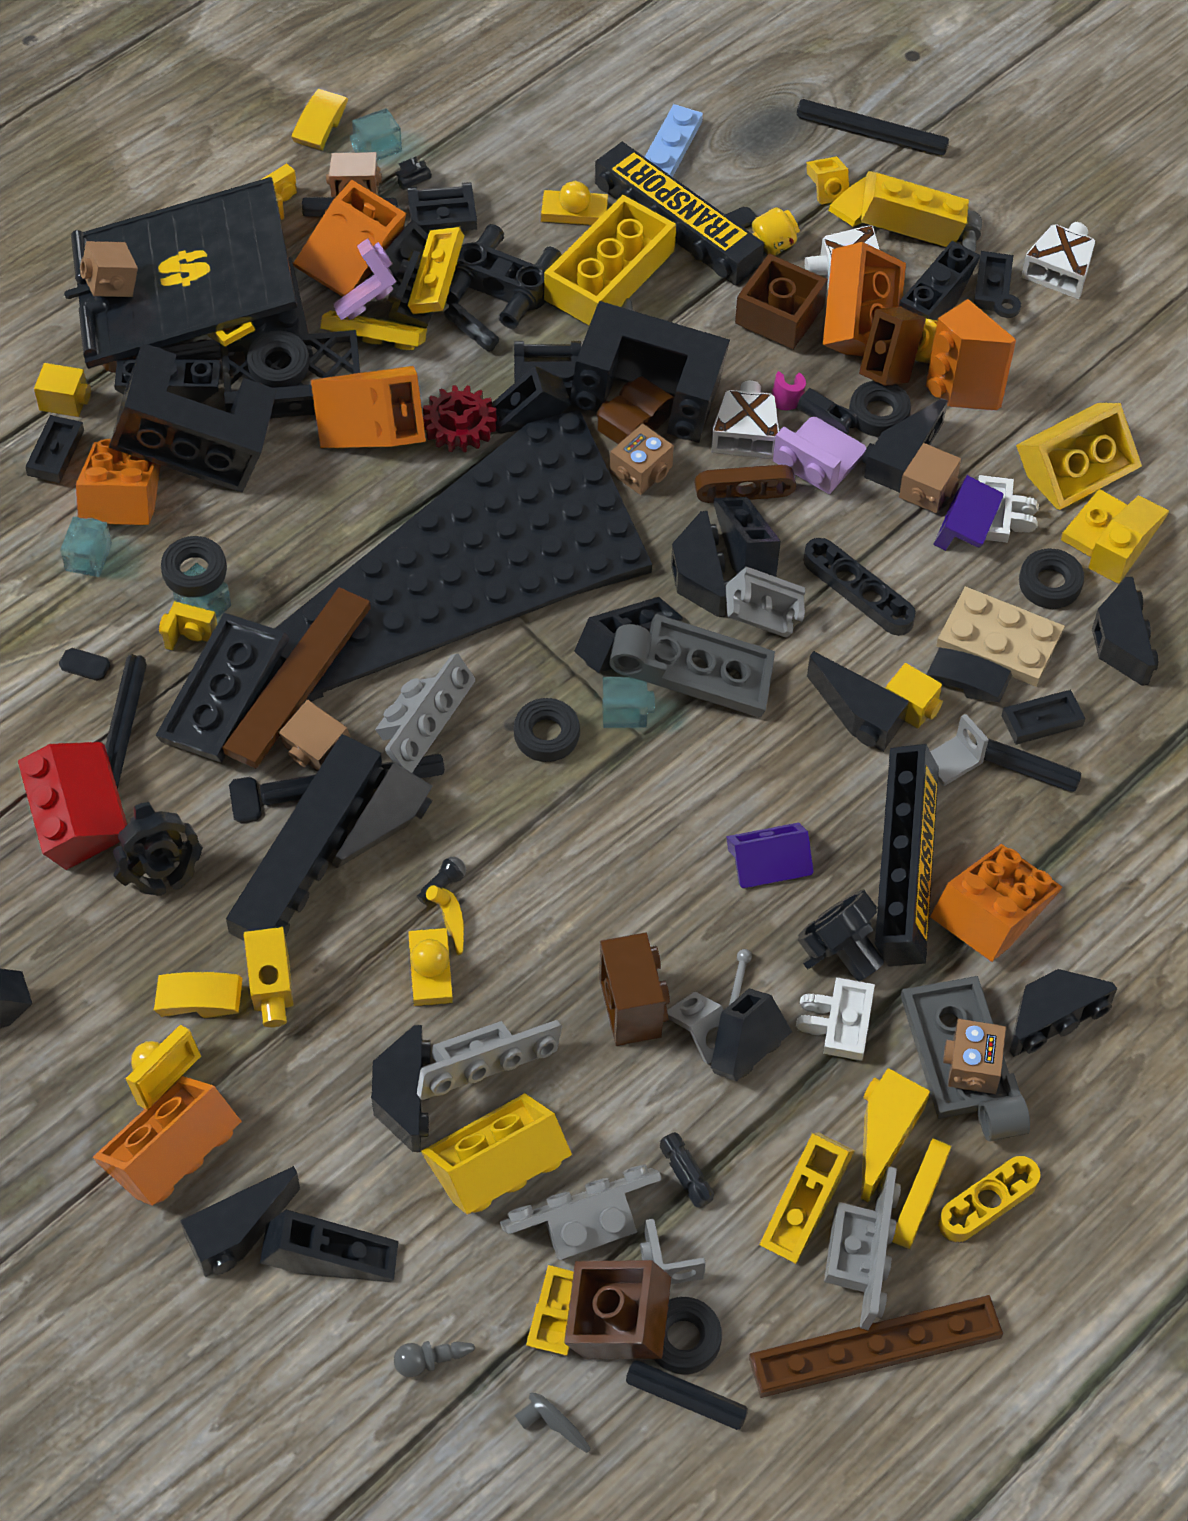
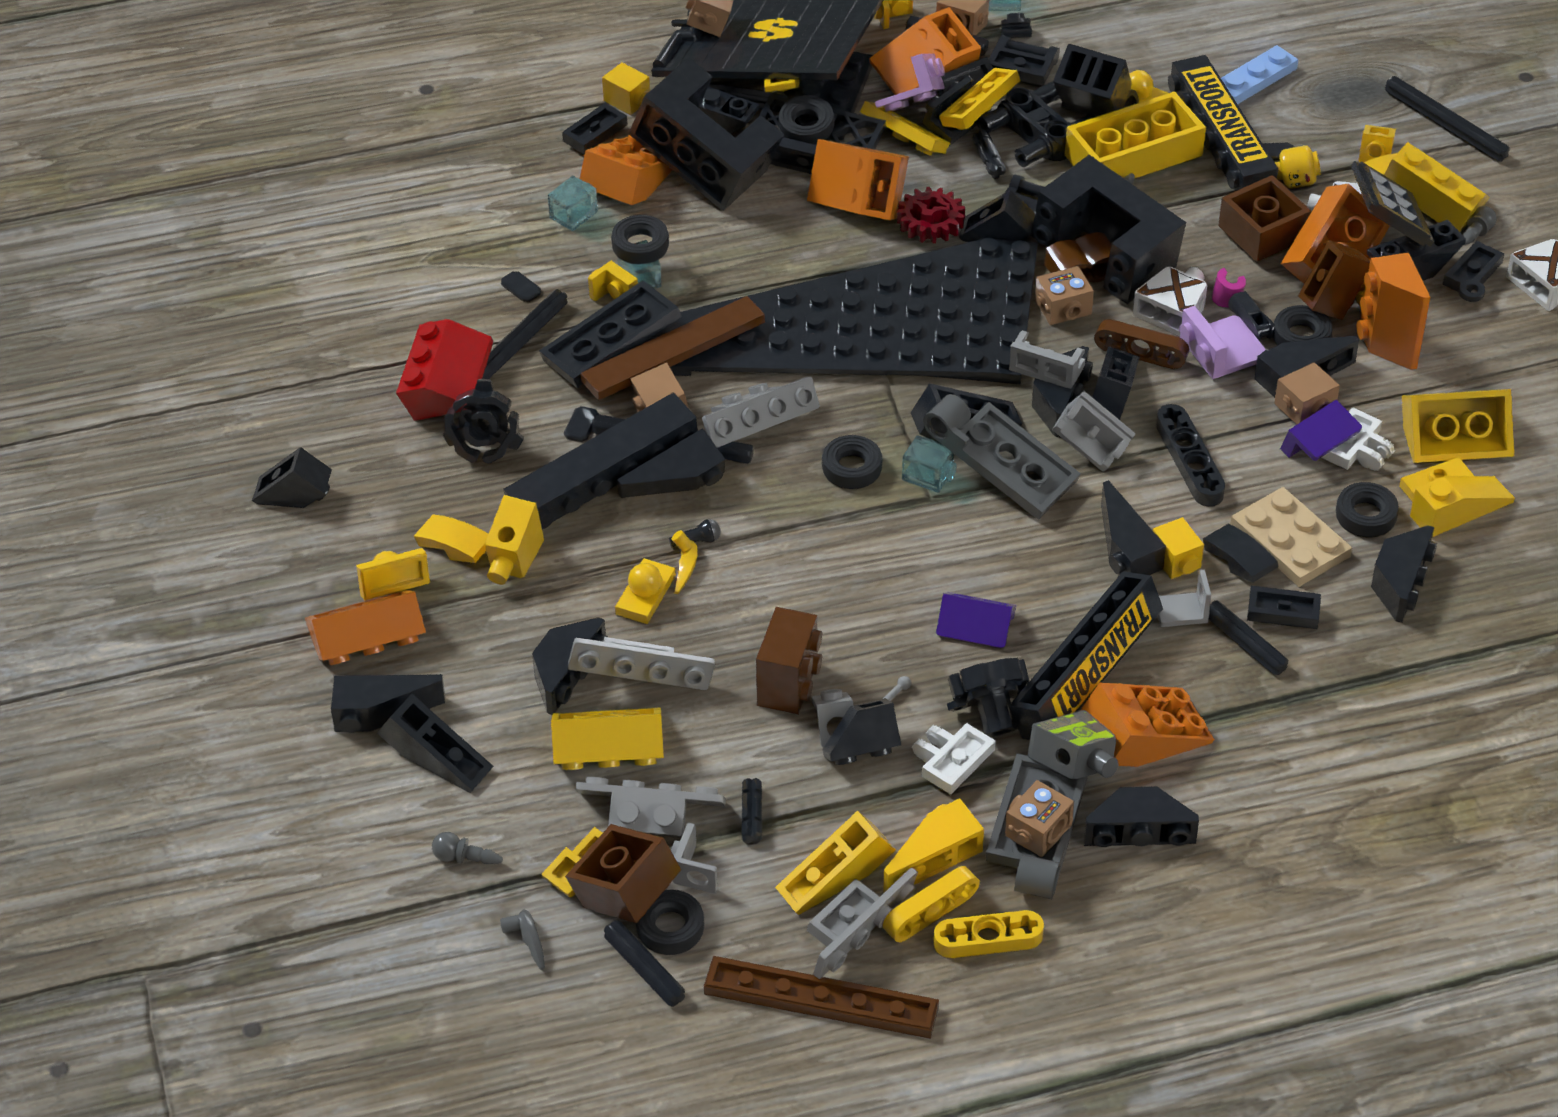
camera: 30 degrees right, 10 degrees down
none -> light grey hinge [1009,330,1085,389]
none -> dark grey torso [1028,710,1118,779]
none -> black piece [1053,43,1139,117]
none -> black piece [1351,160,1434,247]

